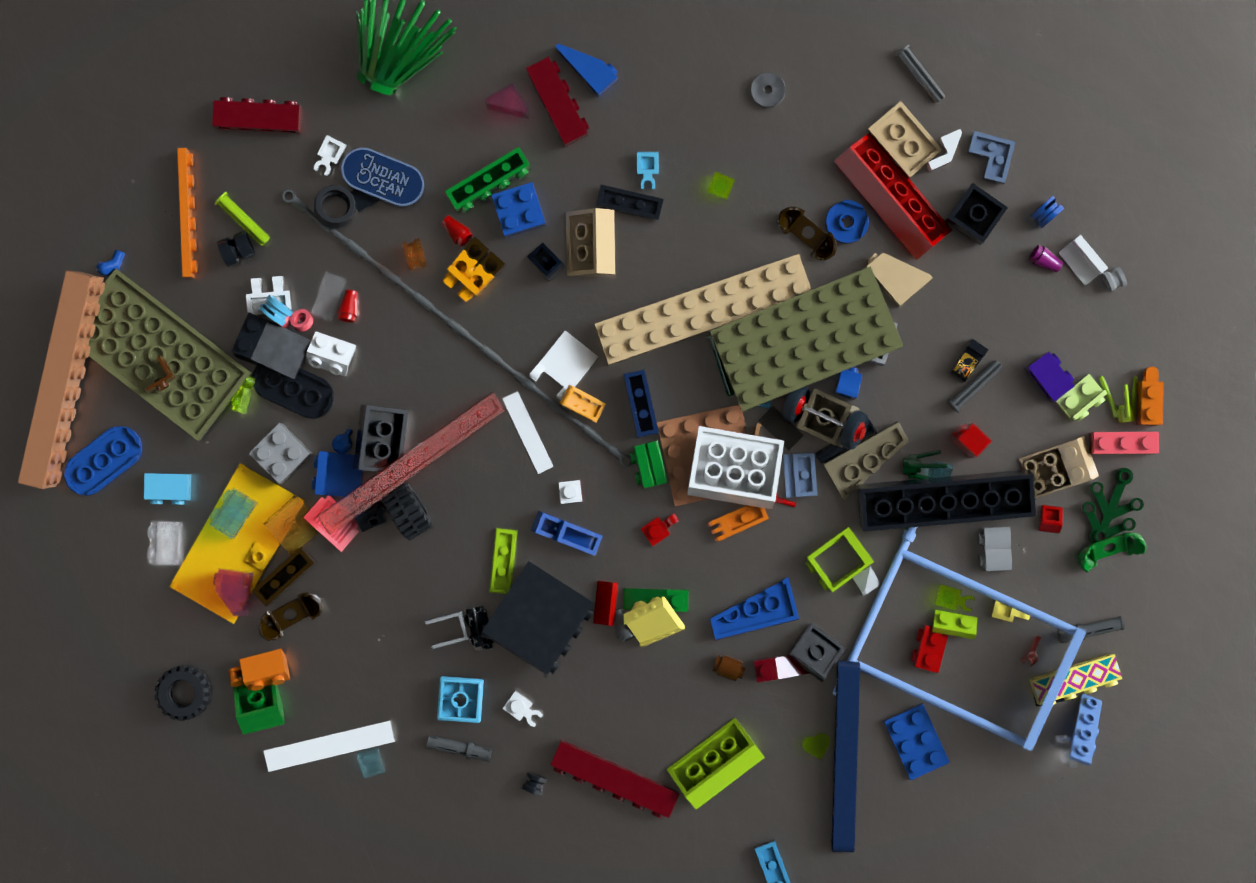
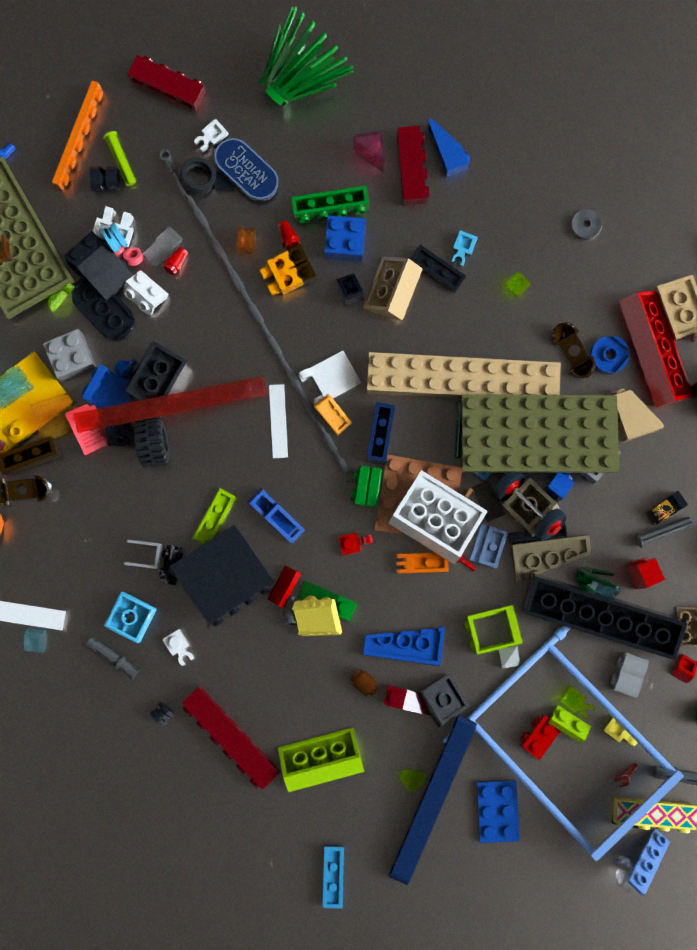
camera: 25 degrees right, 5 degrees down
white plate [559,480,582,504] -> none

